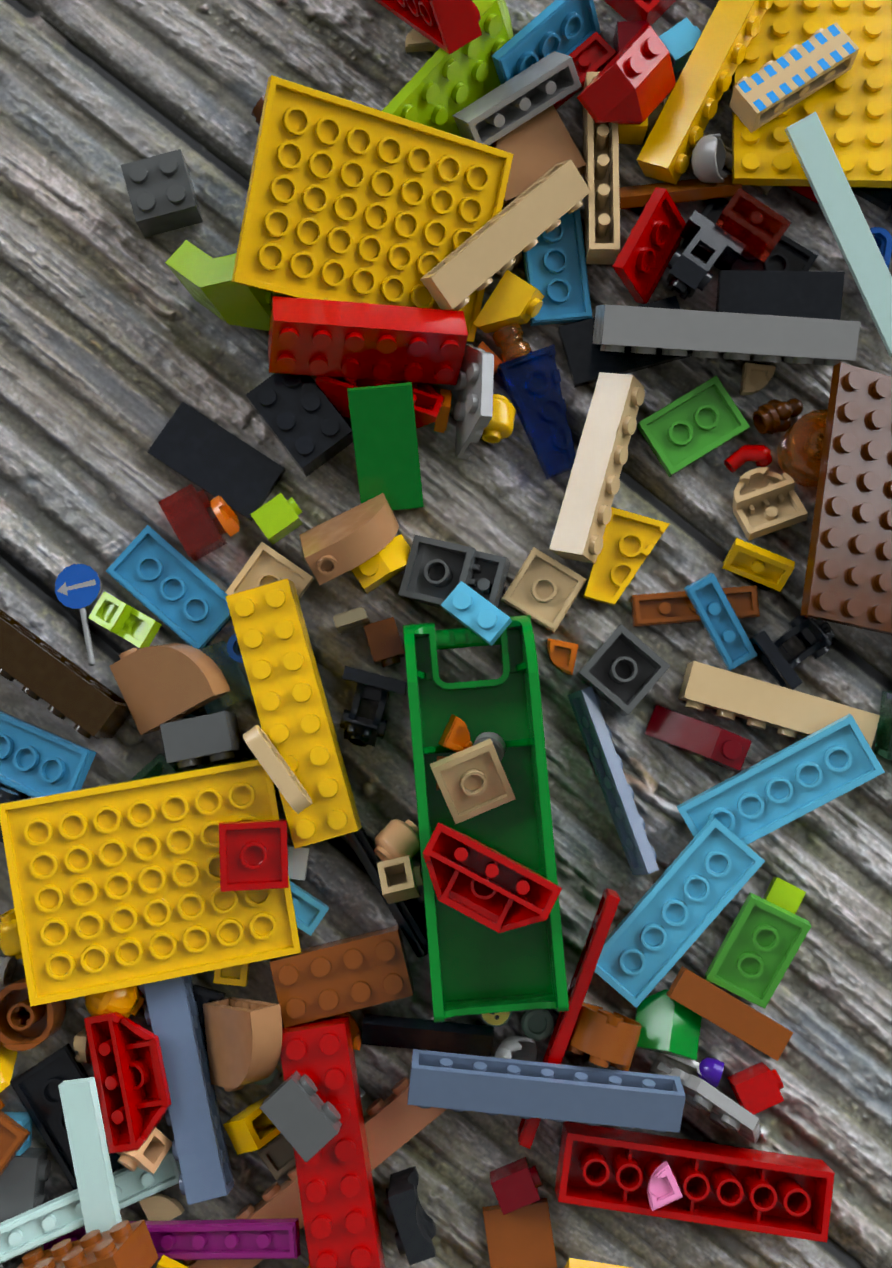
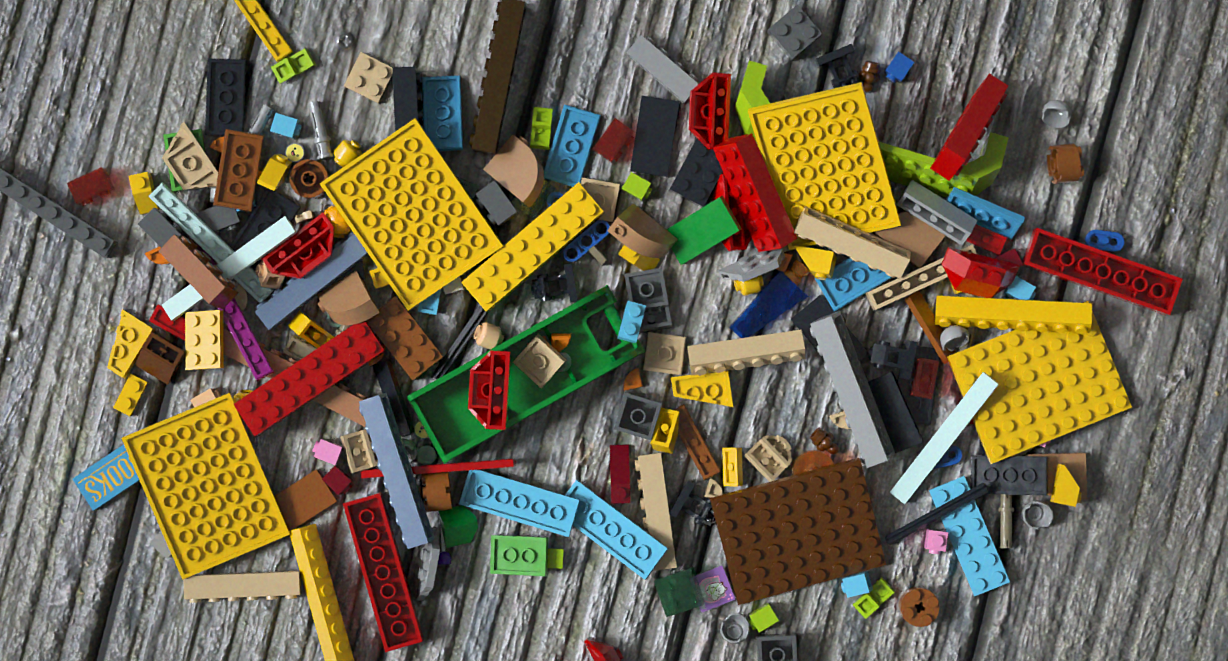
camera: 70 degrees right, 5 degrees up
blue piece [55,564,101,666] -> none
orange tile [210,495,240,537] -> none
red plate [219,819,289,892] -> none
tan beam [242,725,313,814] -> none
dark grey brick [260,1070,342,1163] -> none
reddish brown brick [363,617,405,668] -> none
tan brick [377,855,423,904] -> none
black brick [384,1166,436,1266] -> none
orange tile [434,389,452,433] -> none
sand blue plate [567,686,659,875] -> none
red plate [612,187,686,304] -> none
bright green plate [637,375,750,477] -> none
bright pink tile [647,1161,683,1211] -> none
dark orange tile [666,966,793,1061] -> none
dark azure tile [684,573,758,671] -> none
red arm [724,444,772,473] -> none
red brick [727,1062,784,1115] -> none
tan brick [729,22,859,133] -> none
none -> bright pink brick [312,439,343,465]
none -> tan slope [340,430,378,473]
none -> blue beam [563,220,610,263]
none -> light grey brick [626,35,699,104]
none -> yellow slope [650,408,680,454]
none -> red wedge [688,72,731,150]
none -> tan tile [704,478,723,498]
none -> black tile [815,43,860,88]
none -> blue brick [884,51,914,83]

